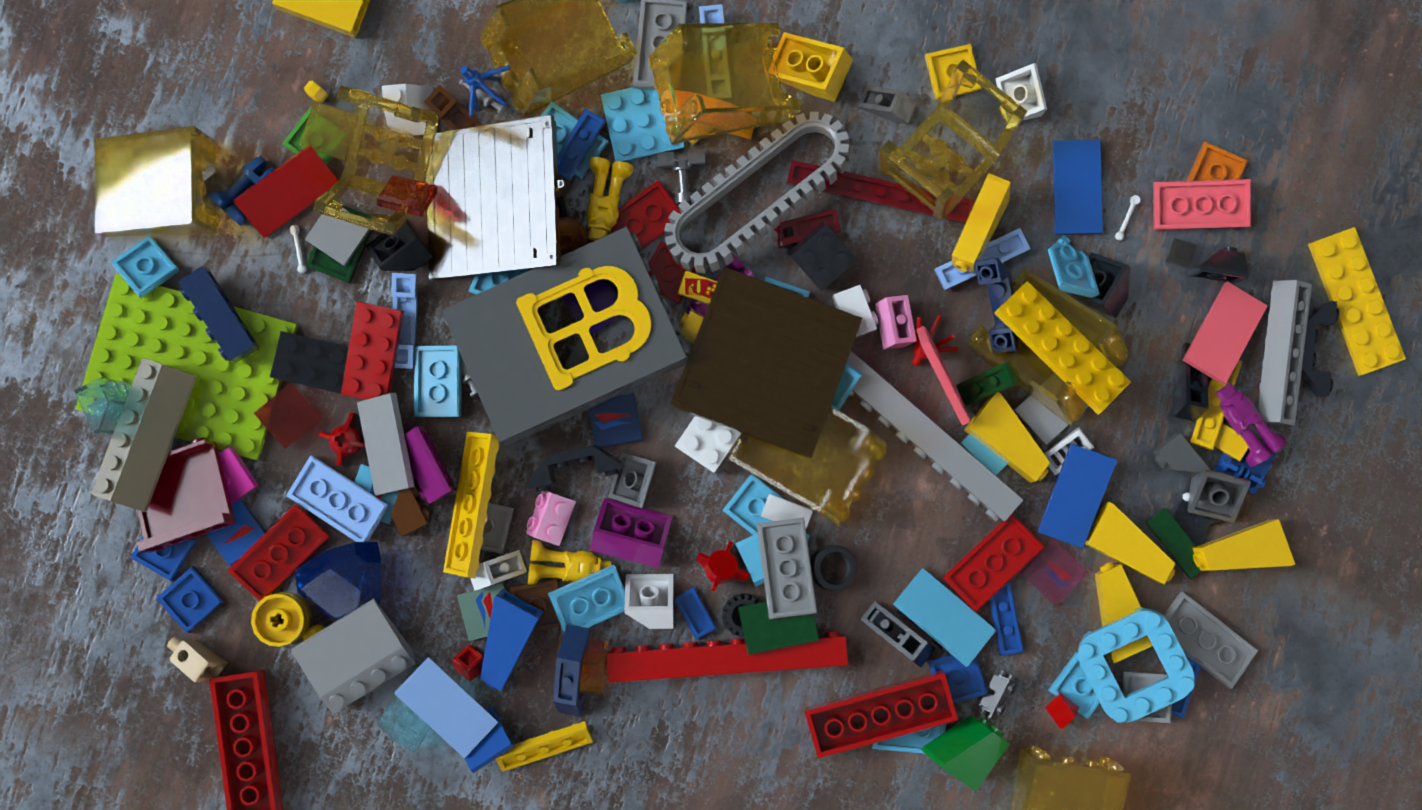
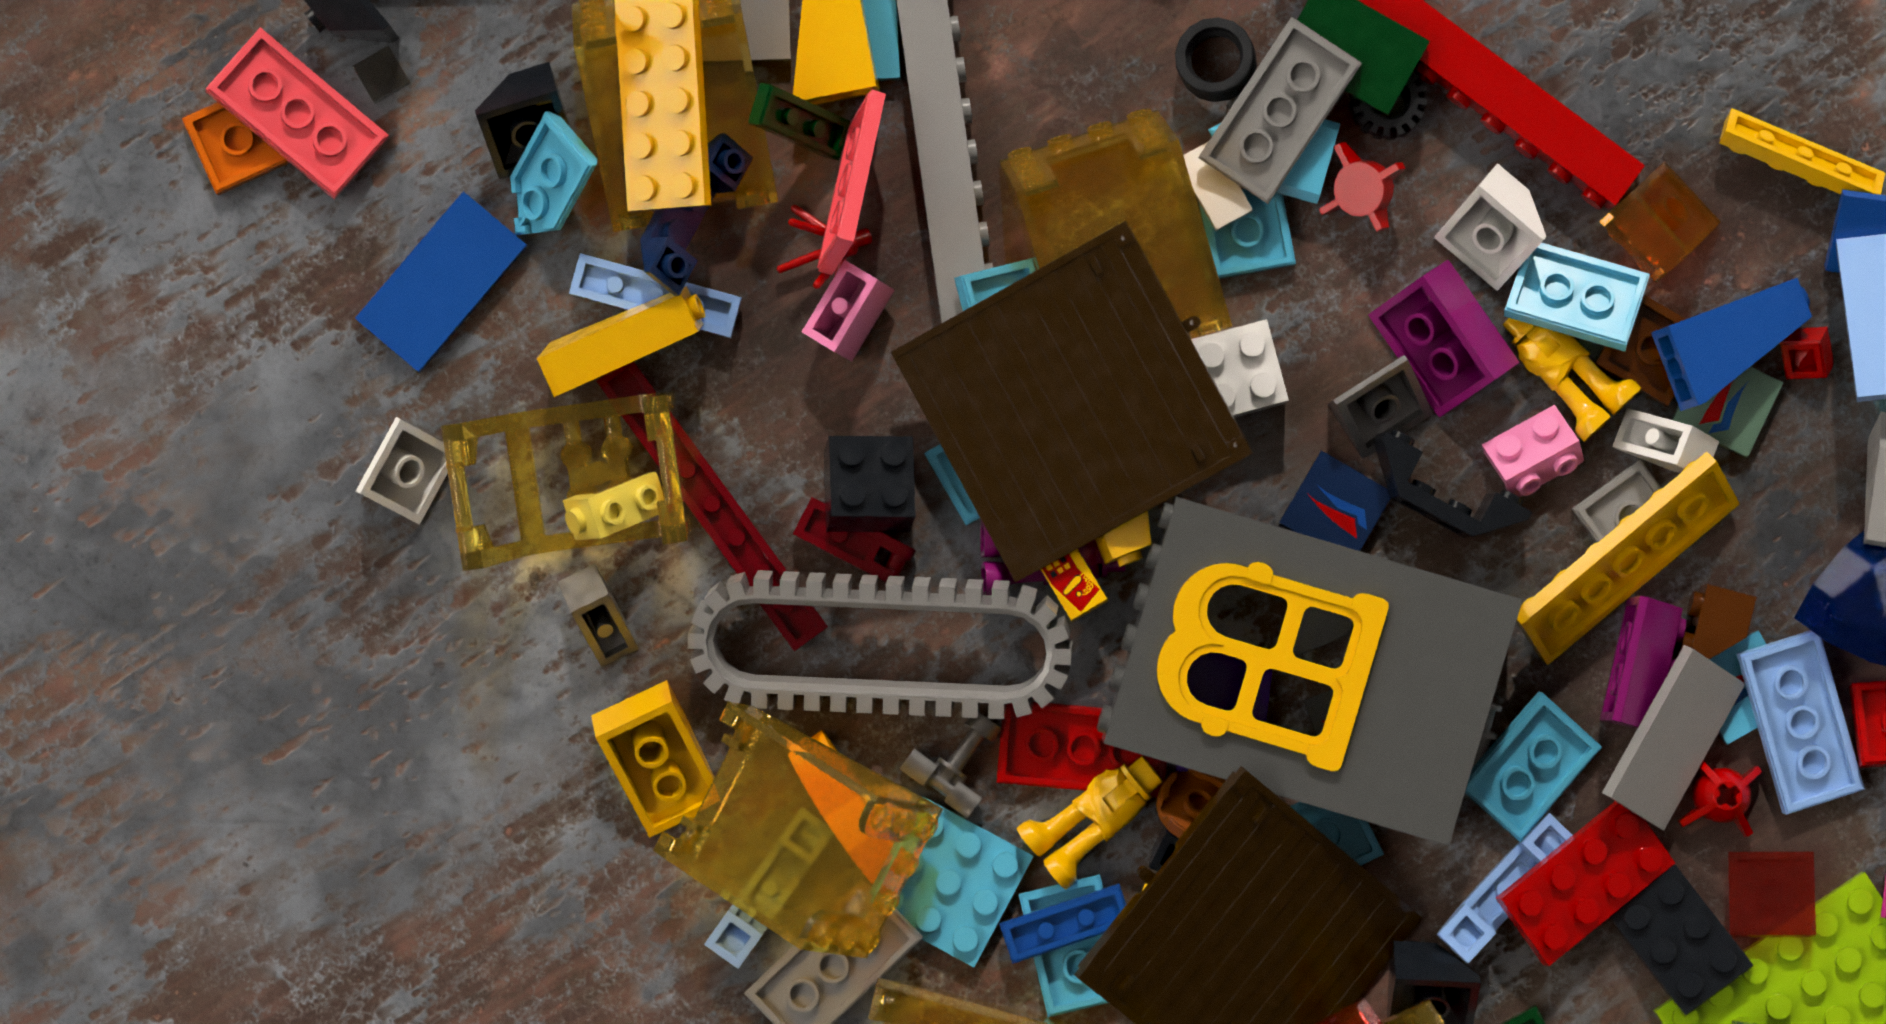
camera: 145 degrees left, 0 degrees up
dark blue slope [553,624,591,717] -> none
red tile [648,241,697,305] -> none
blue tile [673,587,717,640] -> none
white brick [832,285,879,338] -> none
yellow tile [925,44,982,101] -> none
white hinge [1115,195,1140,241] -> none
none -> light yellow bracket [562,472,668,540]

